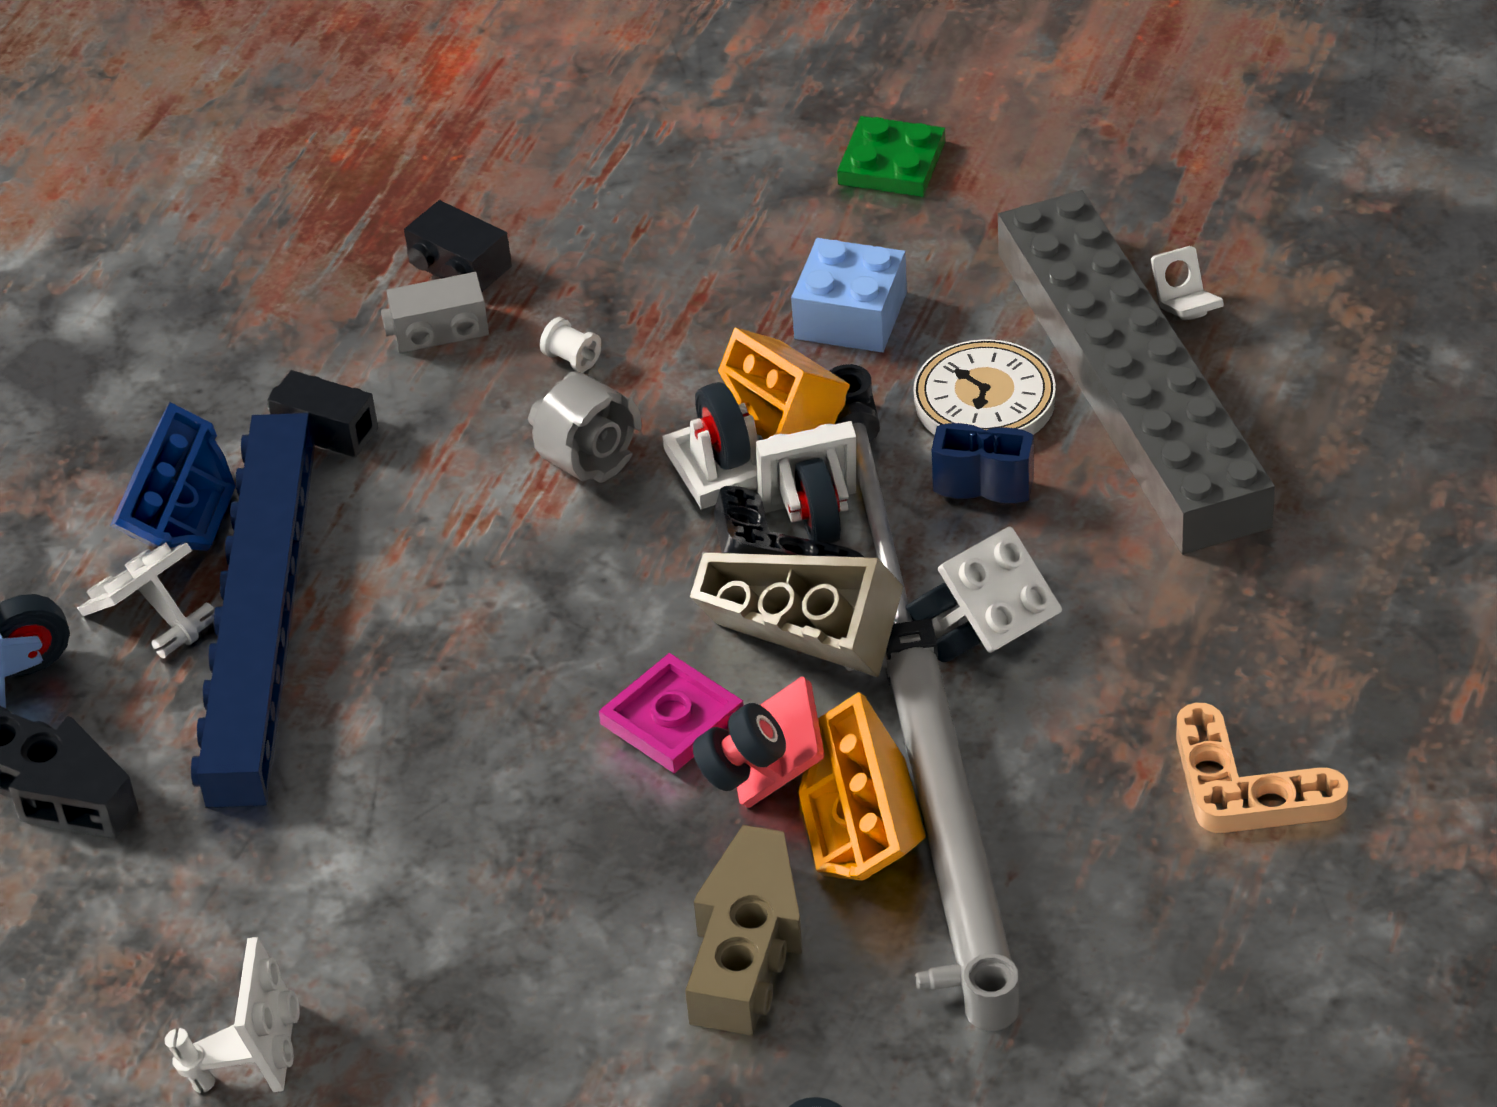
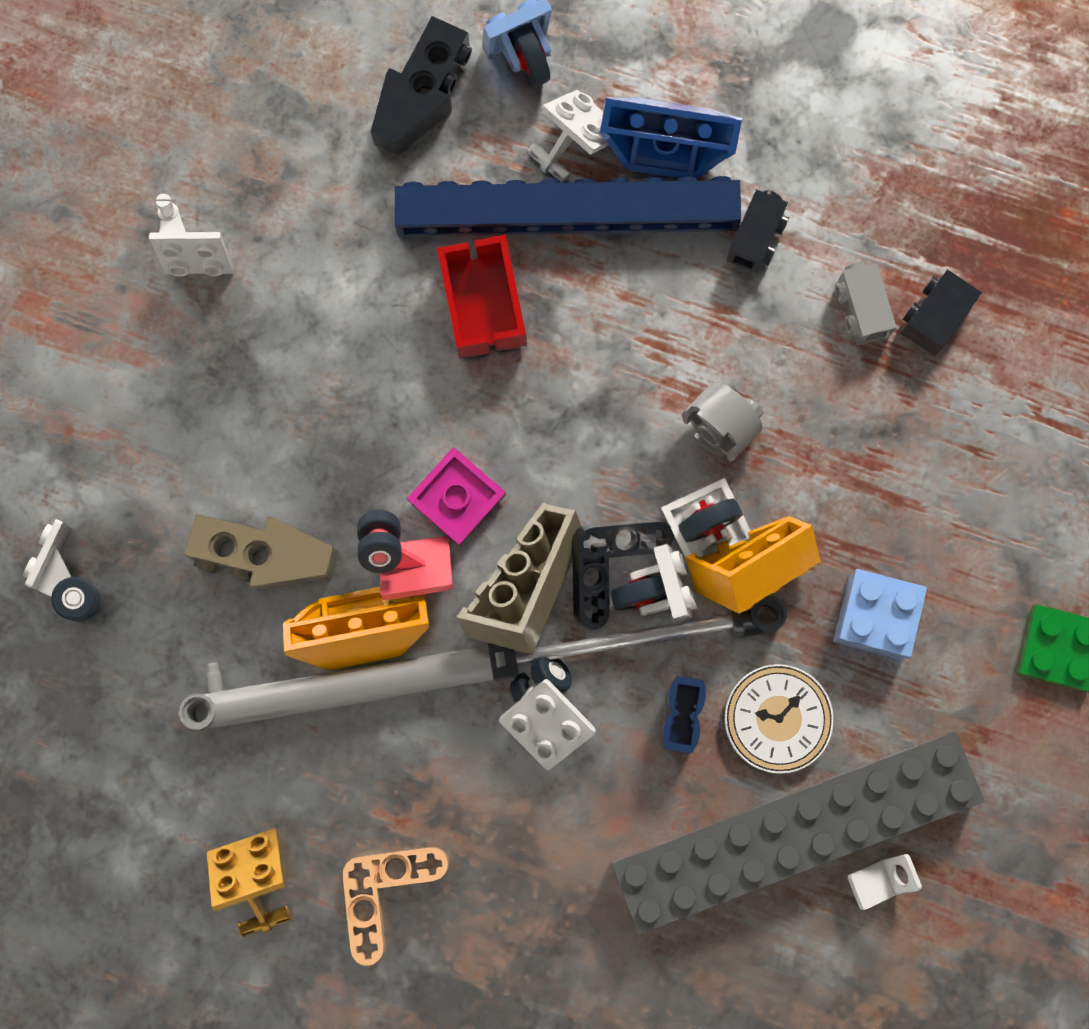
camera: 90 degrees right, 35 degrees up
white bush [540,317,601,373] -> none
none -> pearl gold plate [207,828,292,938]
none -> red piece [437,234,527,359]

